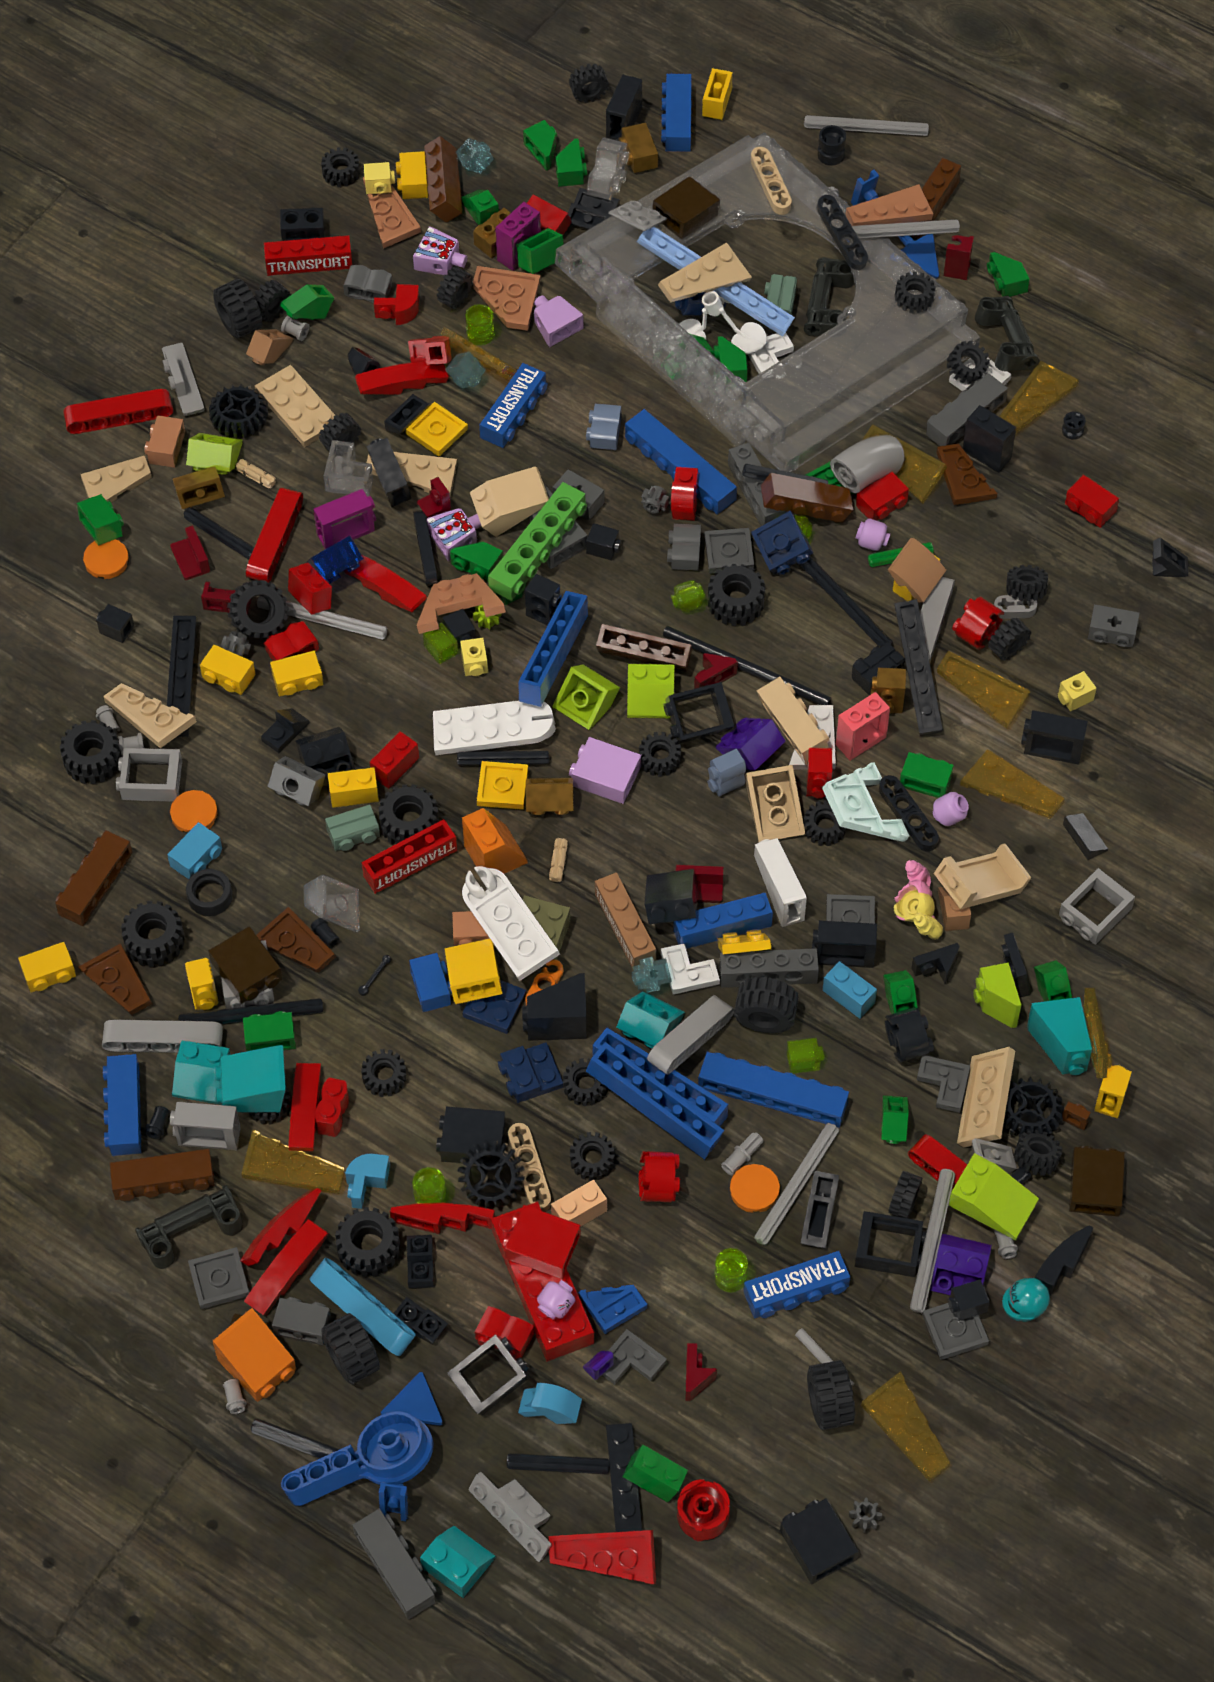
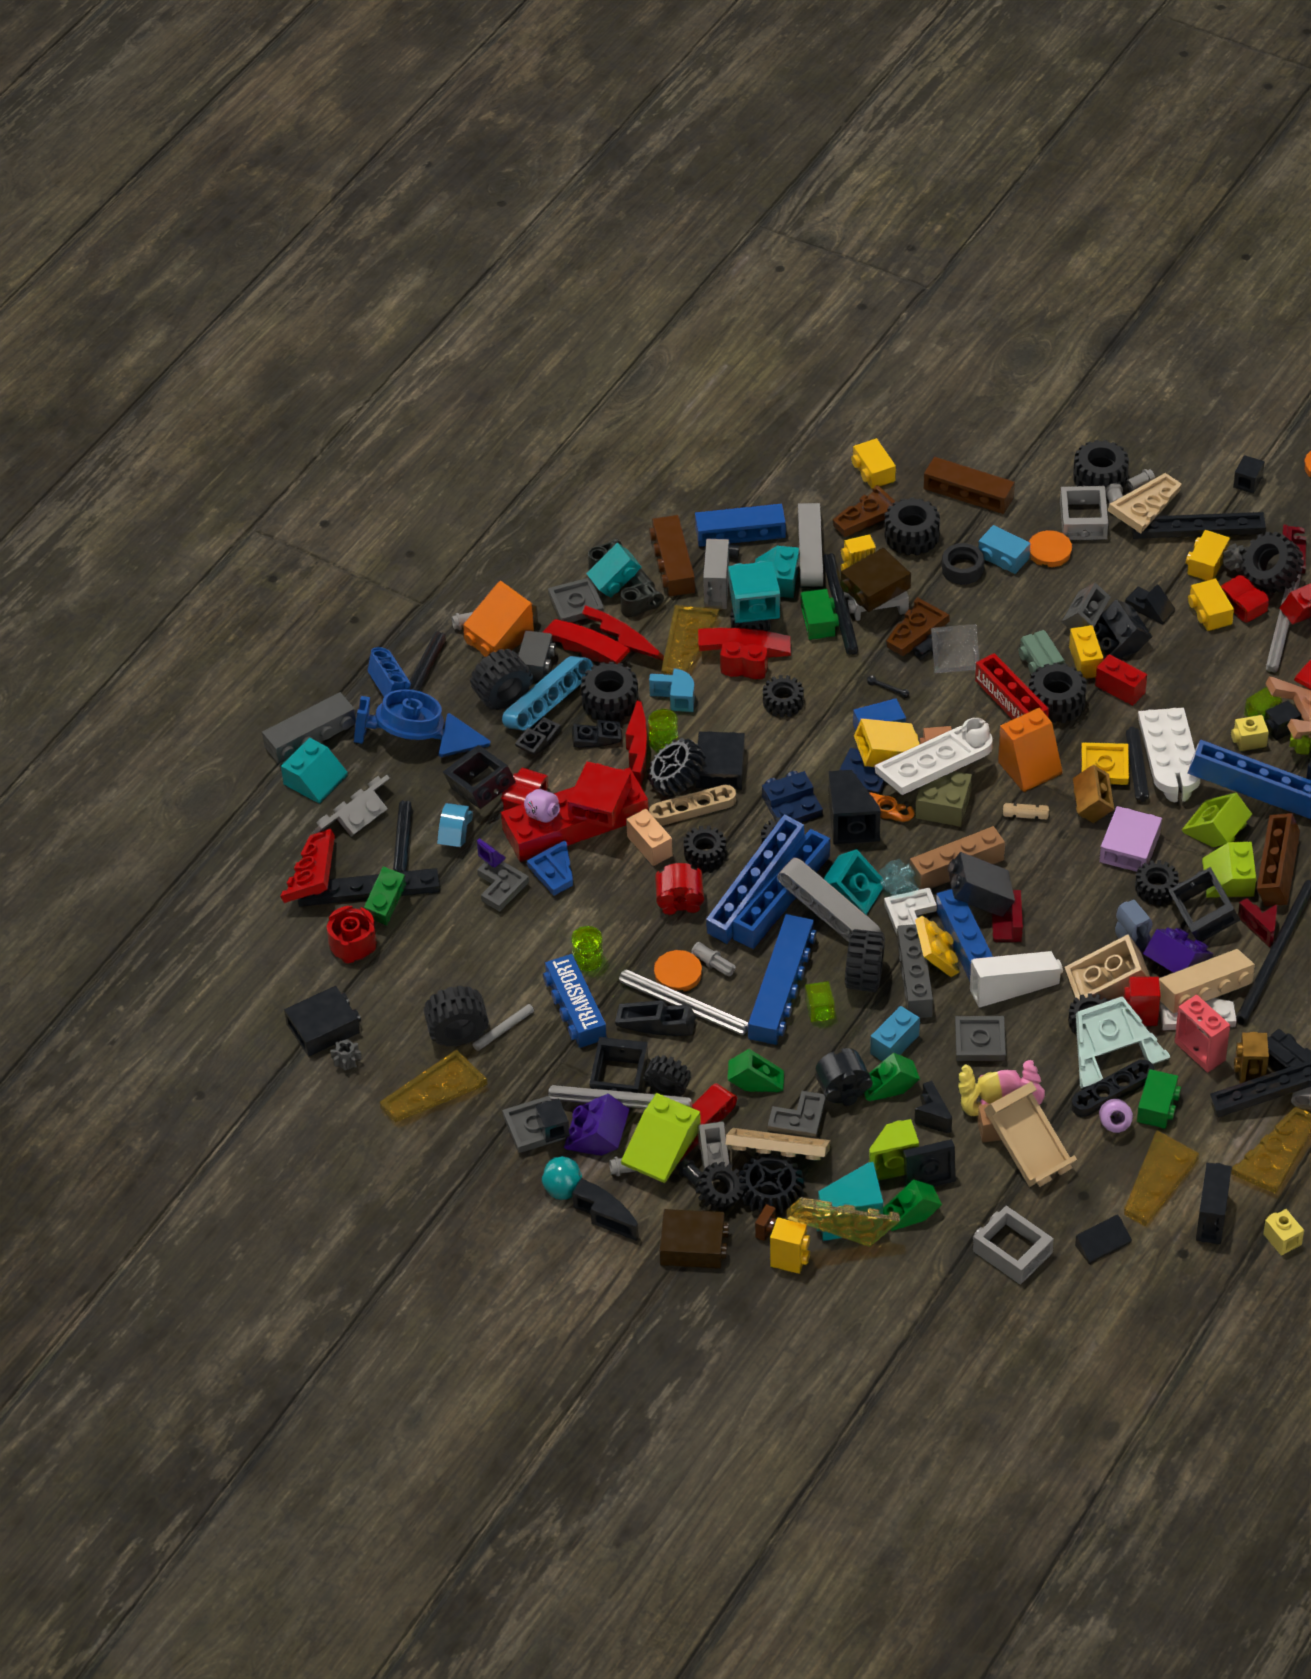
camera: 90 degrees right, 10 degrees down
dark red slope [685,1343,717,1401] -> none
black window [812,920,877,968] -> none
none -> teal brick [586,543,642,598]

